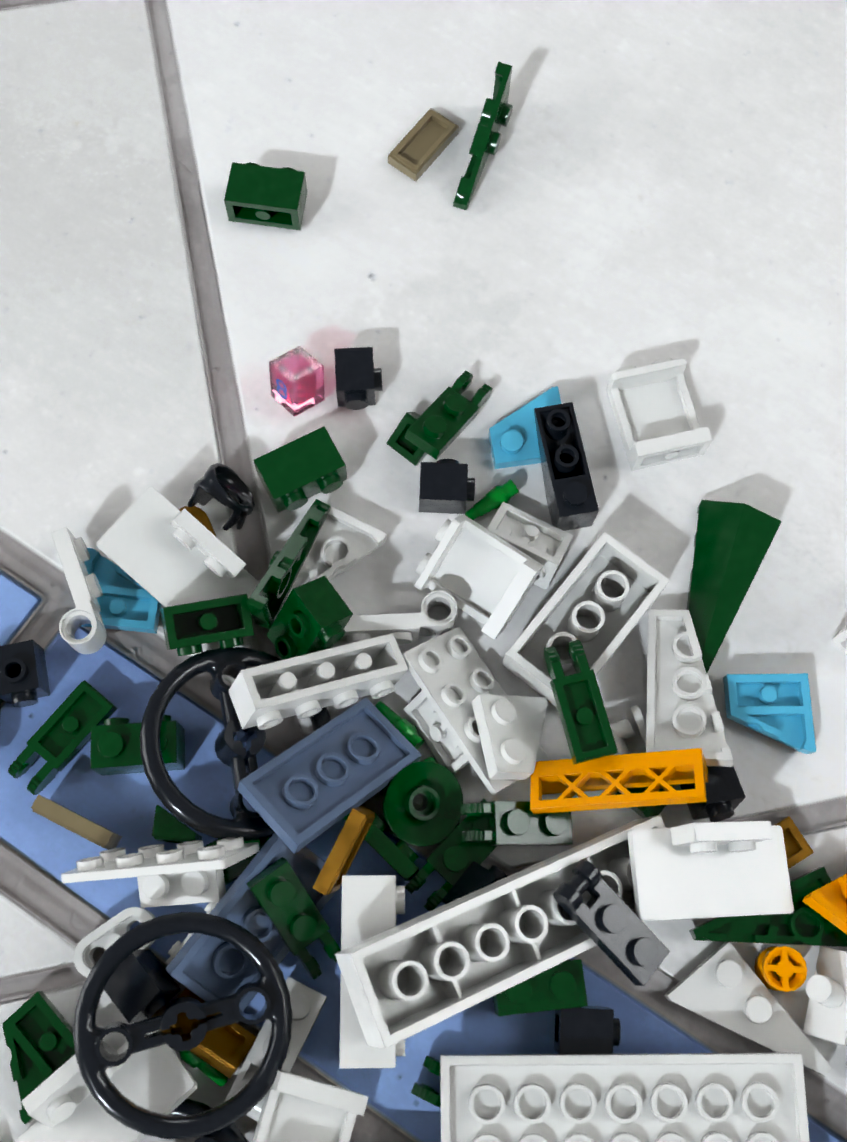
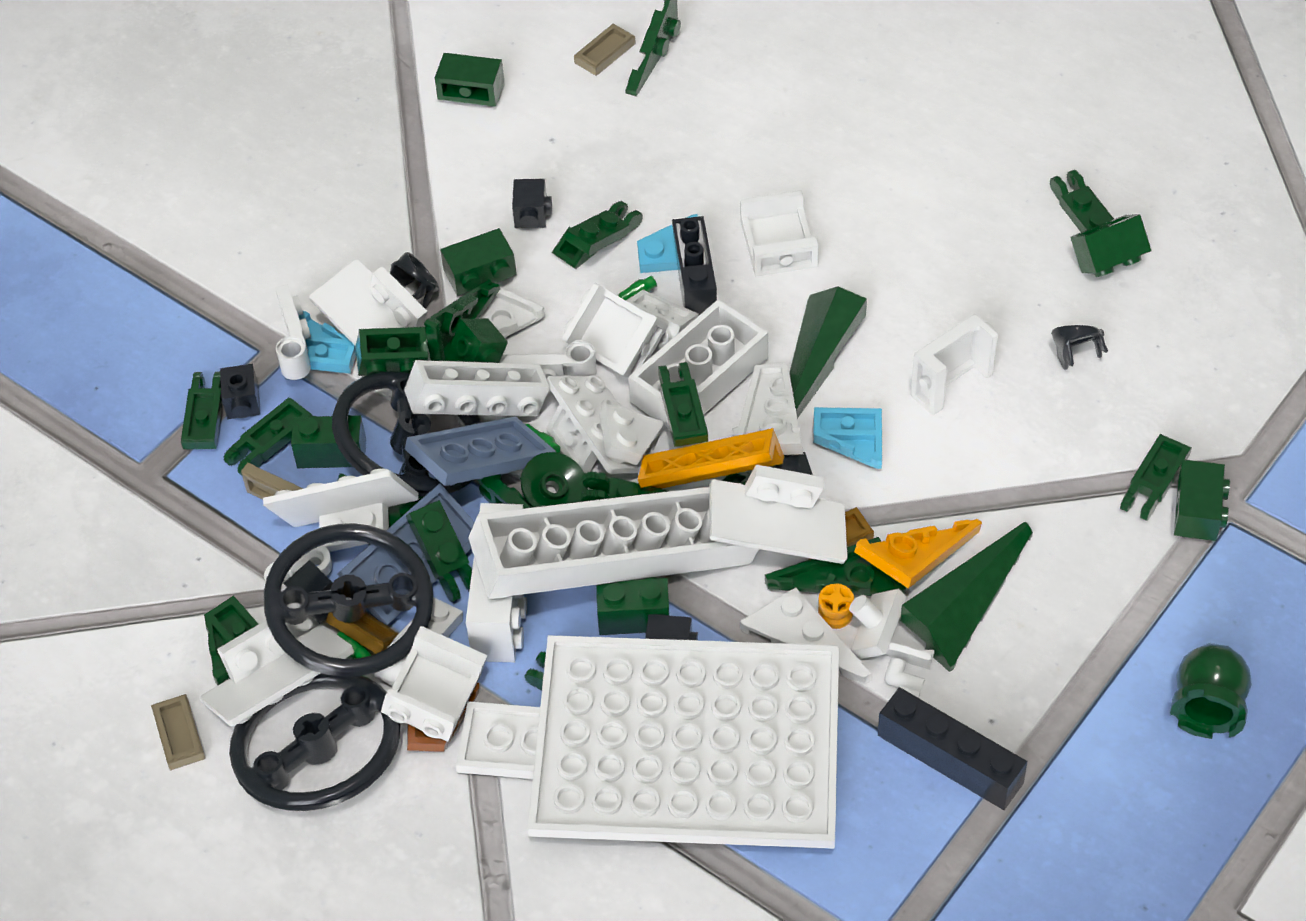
camera: 10 degrees right, 20 degrees down
clear pink brick [269,346,325,417] -> none
pearl gold tile [312,806,376,896] -> none
black brick [419,459,475,514] -> none
plate [553,859,670,986] -> none

